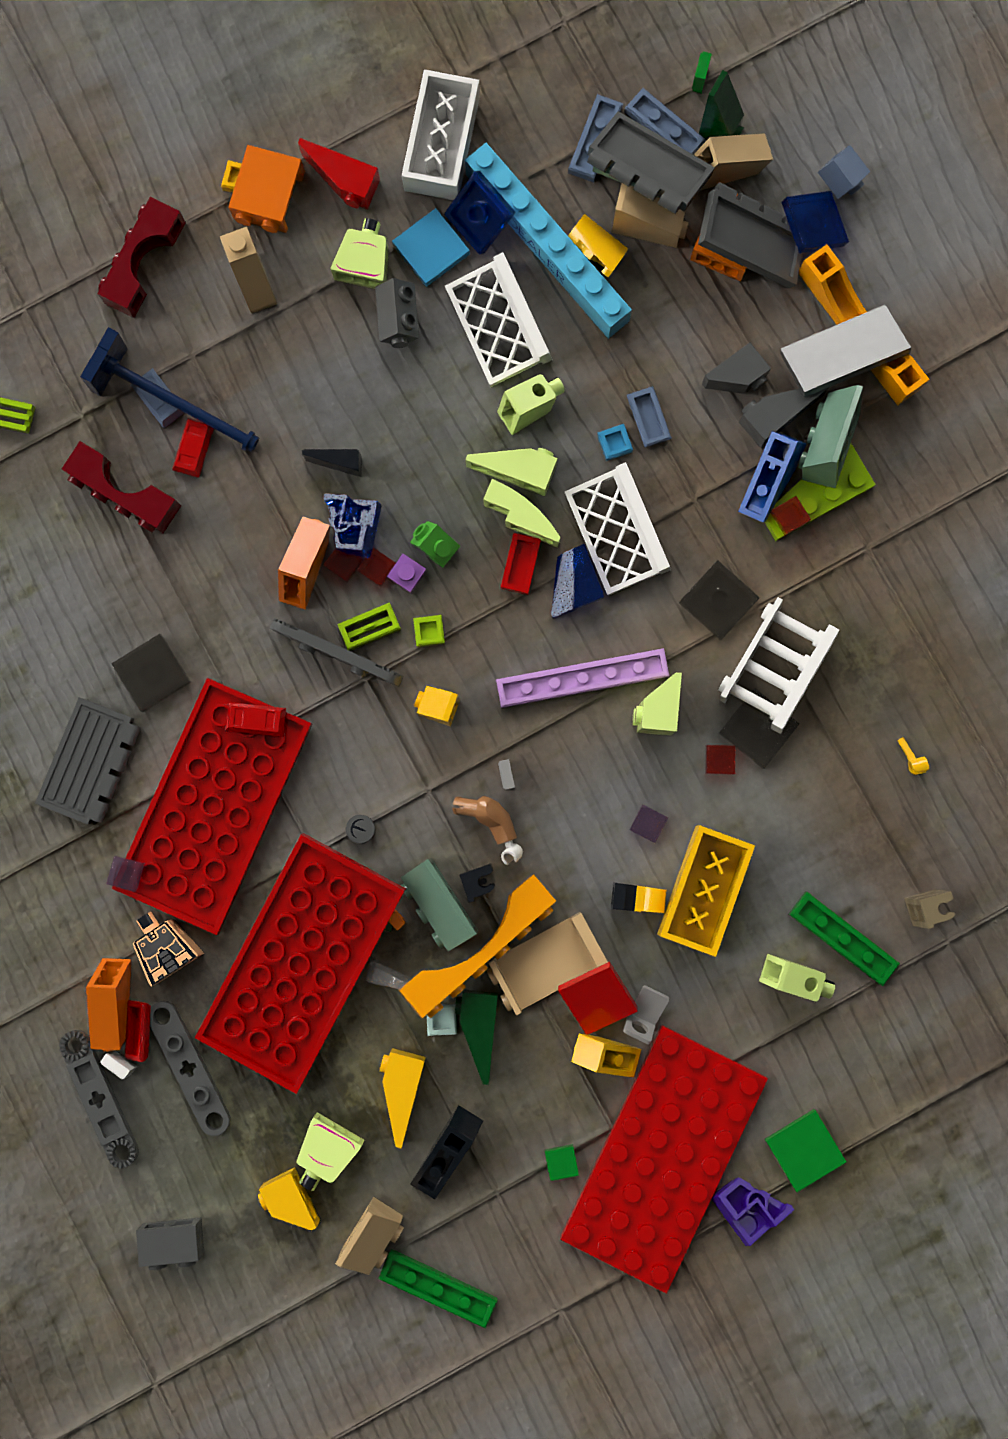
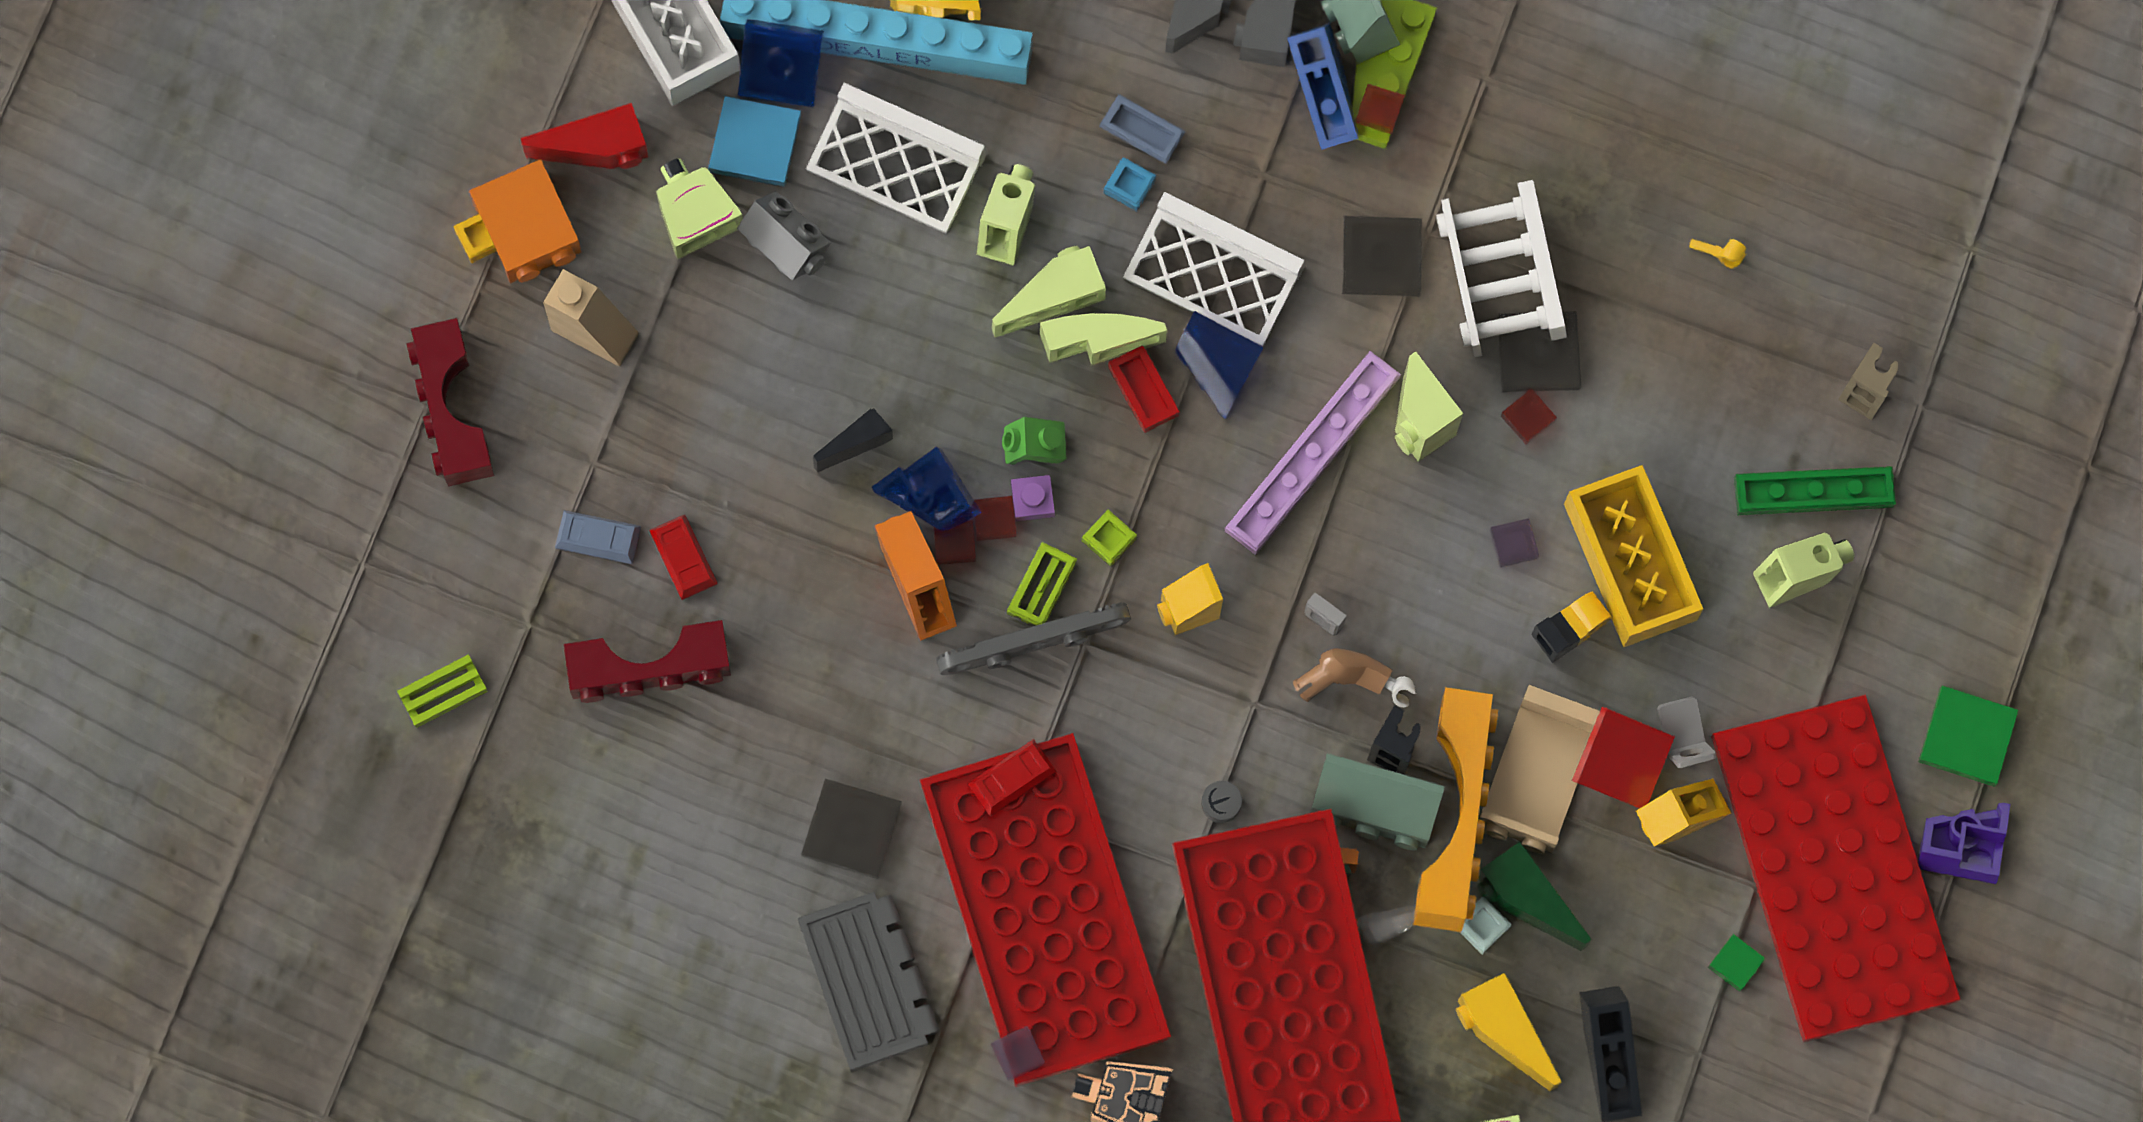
camera: 50 degrees left, 10 degrees down
dark blue tile [80,327,259,452] -> none

